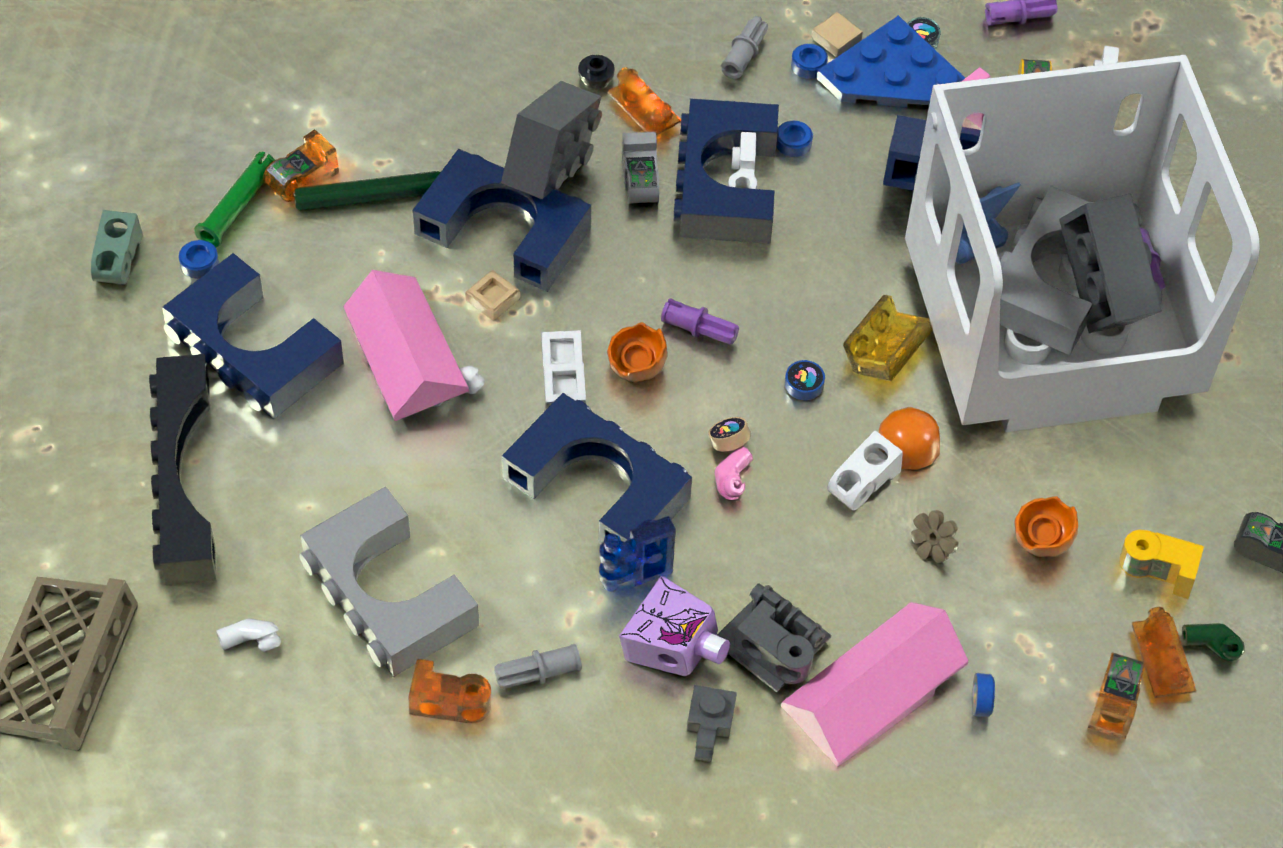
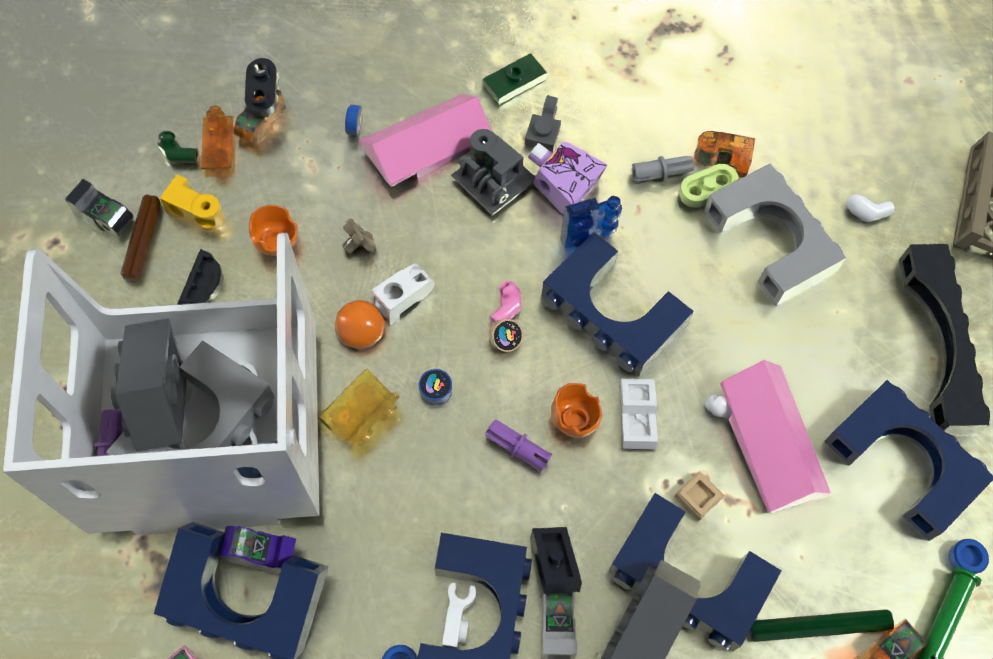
camera: 175 degrees left, 10 degrees up
none -> reddish brown axle [120,194,161,282]
none -> black tile [177,249,224,305]
none -> black plate [244,58,279,118]
none -> dark green plate [482,53,547,105]
none -> black plate [530,527,582,594]
none -> yellowish green plate [679,164,738,208]

